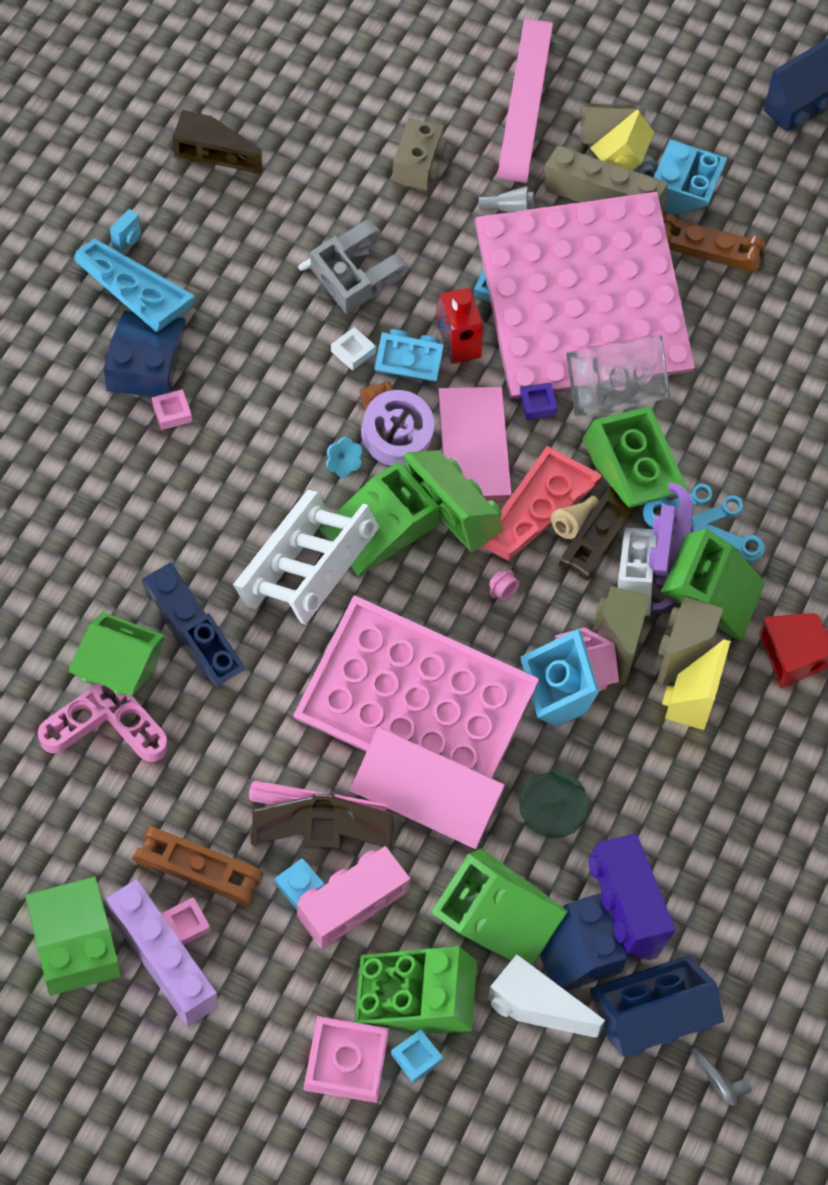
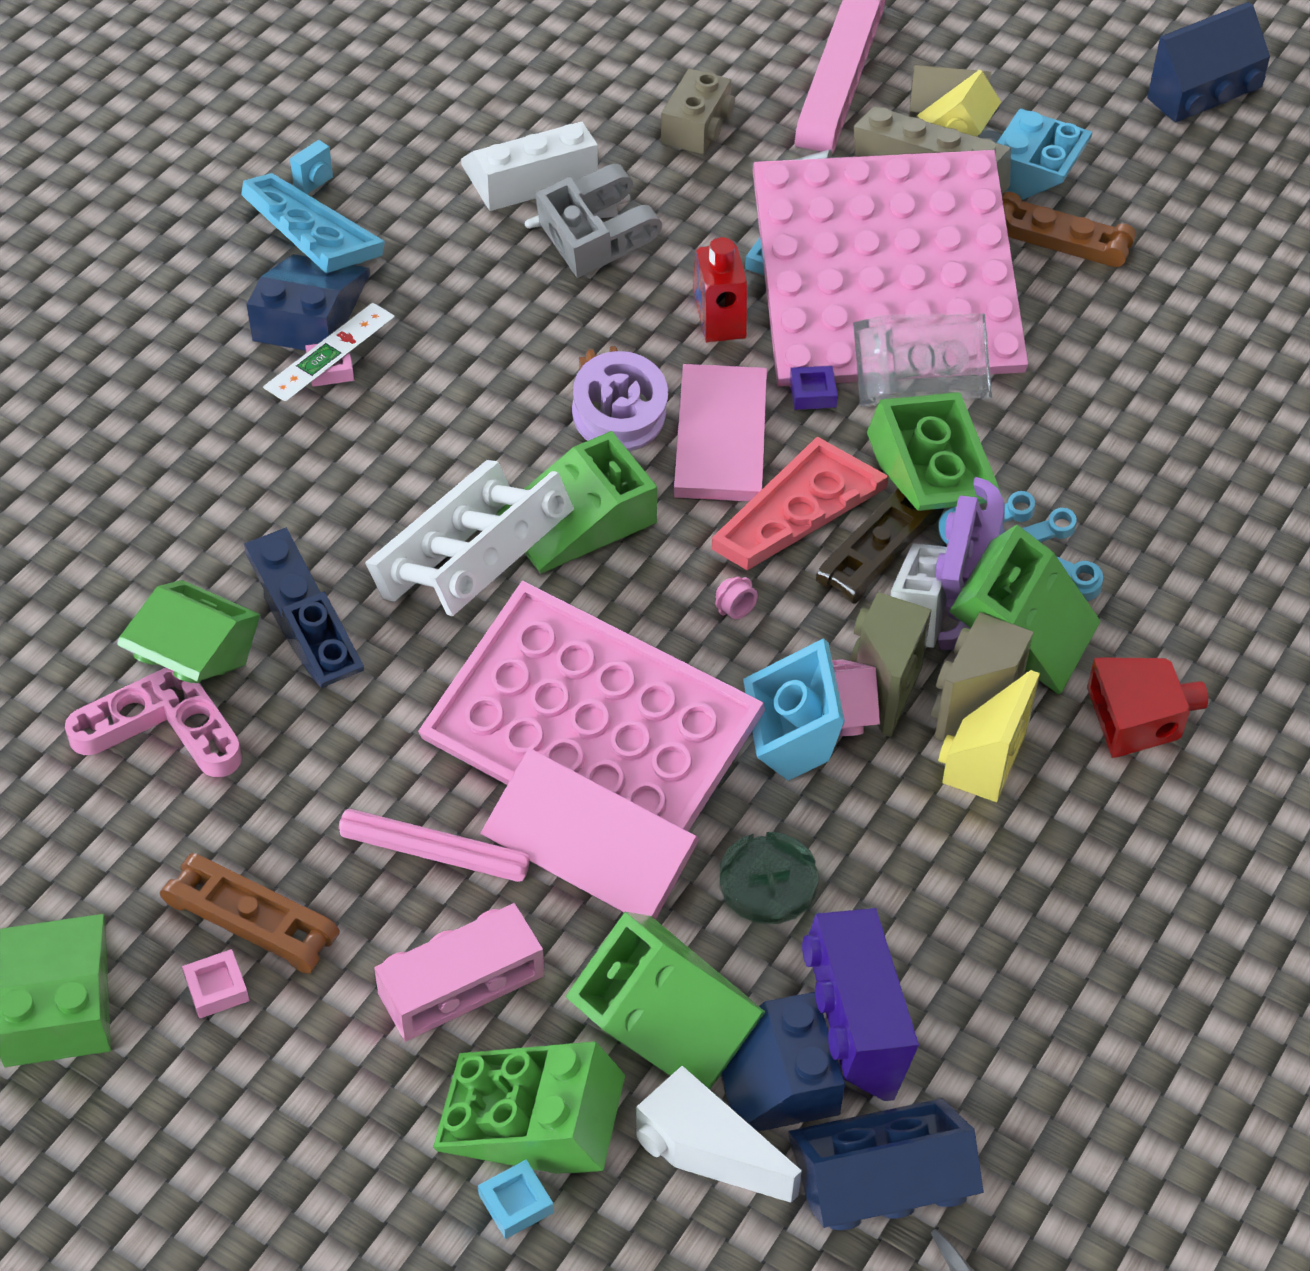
camera: 10 degrees right, 10 degrees down
lavender brick [106,879,218,1028] -> none
dark brown slope [173,110,263,174] -> none
dark brown plate [251,793,394,850] -> none
medium azure plate [274,858,324,910] -> none
bright pink tile [304,1016,390,1103] -> none
medium azure plant [326,437,362,478] -> none
white plate [331,327,376,371] -> none
medium azure bracket [374,329,445,383] -> none
bright green slope [403,450,503,553] -> none
tan cone [551,496,599,539] -> none
none -> white sticker [263,303,394,401]
none -> white slope [461,122,598,211]

